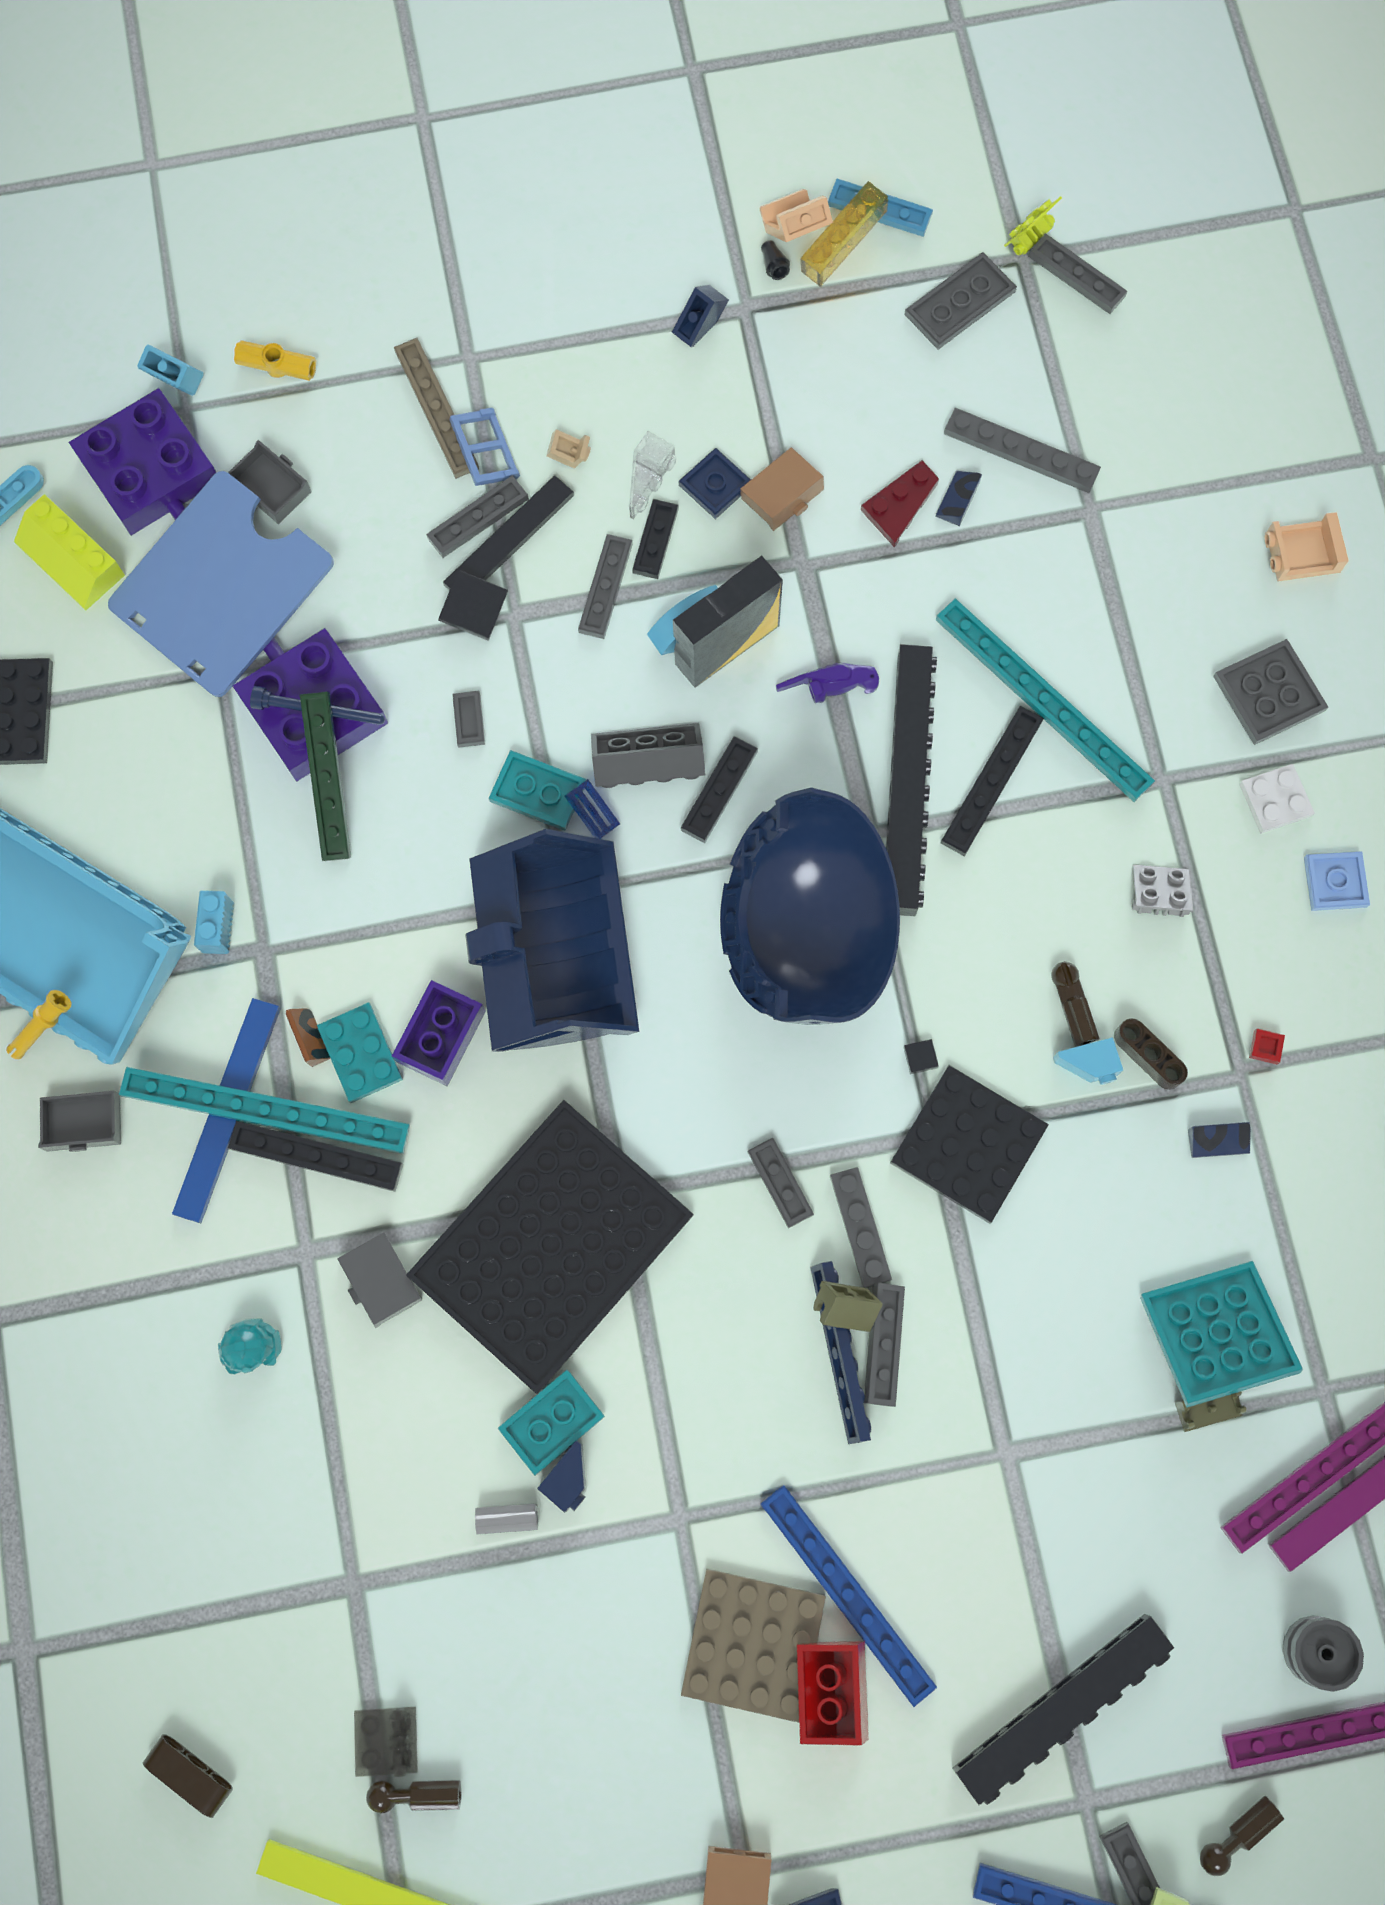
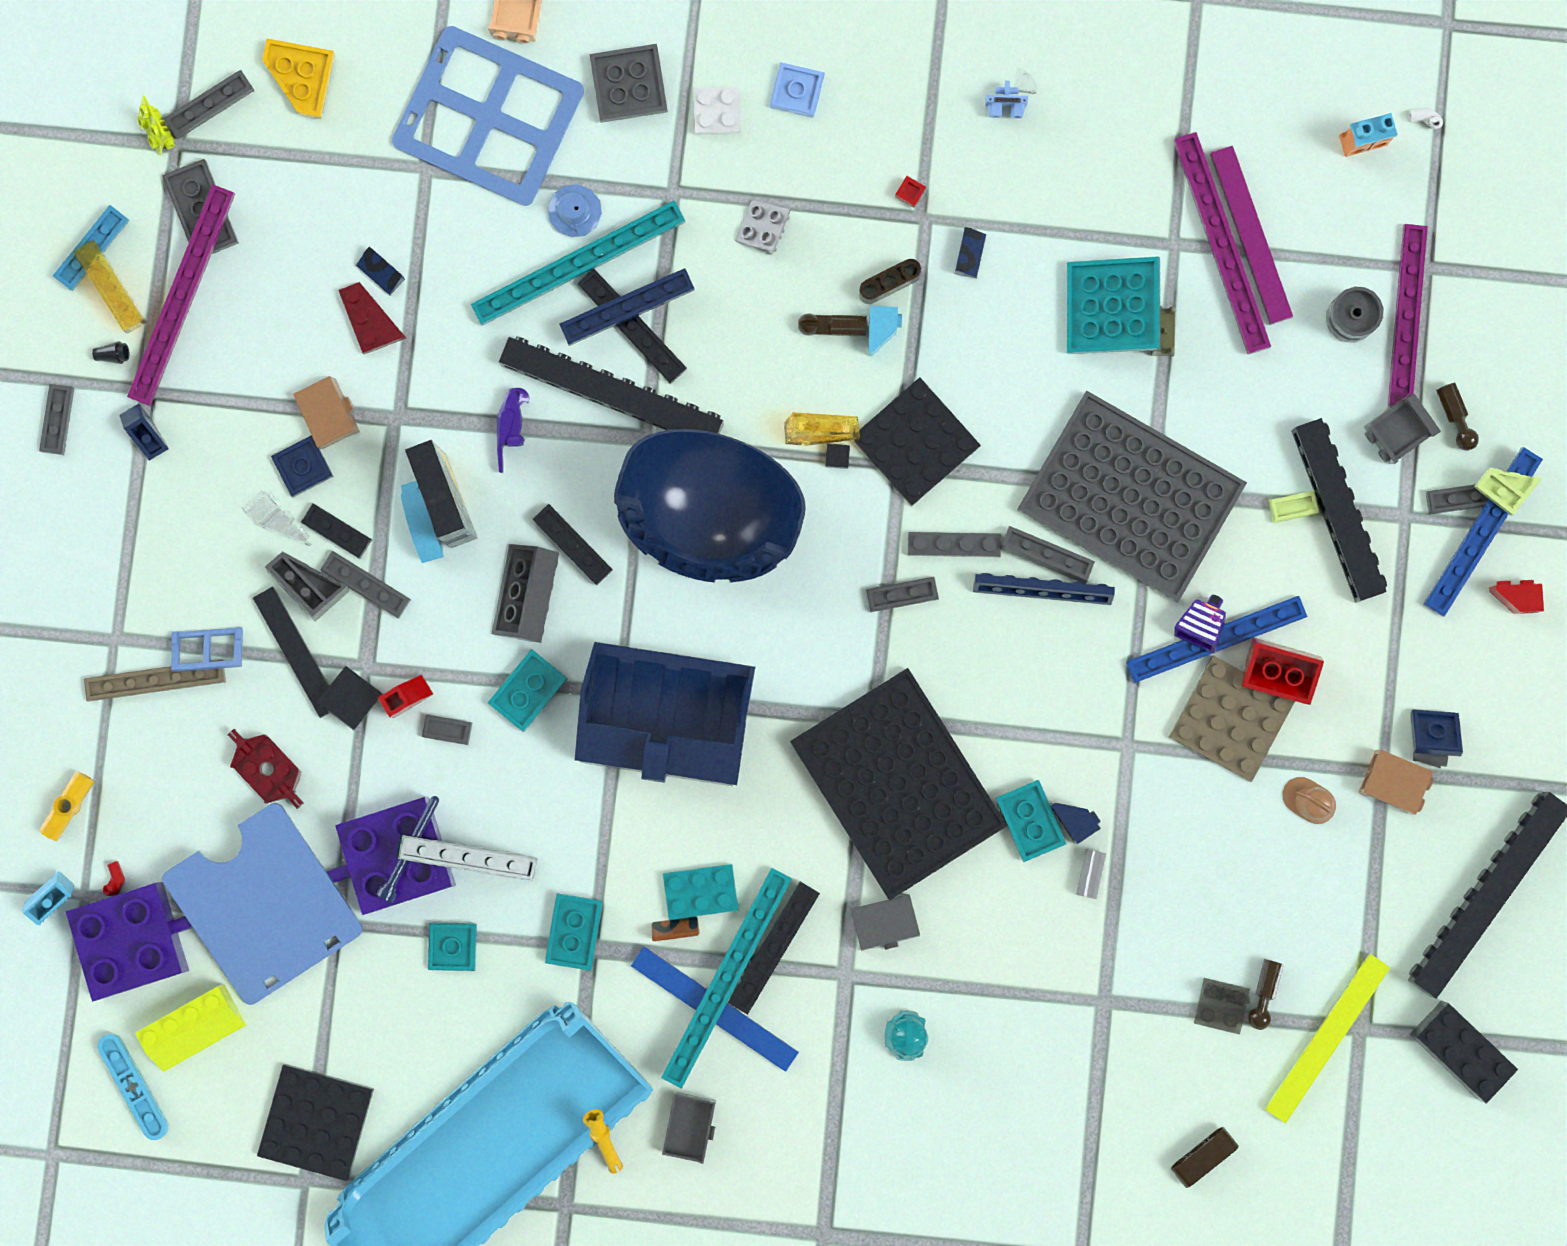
camera: 70 degrees left, 10 degrees up
medium azure brick [194,891,235,954] -> none
dark grey container [228,440,312,525] -> none
dark purple brick [392,980,486,1087] -> none
dark grey plate [426,475,529,558] -> none
tan bracket [546,429,591,469] -> none
clear blue tile [565,779,620,839] -> none
light nougat panel [759,189,833,242] -> none
olive hinge [813,1281,883,1332] -> none
dark grey plate [944,407,1101,493] -> none
none -> dark grey tile [39,384,75,455]
none -> red arm [103,861,125,896]
none -> magenta plate [127,184,236,406]
none -> dark red plate [227,729,304,809]
none -> yellow plate [262,38,335,119]
none -> dark grey wedge [265,551,349,622]
none -> red slope [378,674,434,718]
none -> medium blue window [392,26,584,206]
none -> teal tile [428,923,477,971]
none -> teal plate [545,893,603,971]
none -> medium blue hat [547,184,602,237]
none -> dark blue plate [559,268,695,346]
none -> clear yellow slope [784,412,860,446]
none -> dark grey plate [1017,390,1247,603]
none -> dark purple torso [1174,594,1226,654]
none -> yellowish green tile [1268,491,1320,523]
none -> medium nougat piece [1282,777,1336,824]
none -> dark grey panel [1364,394,1441,464]

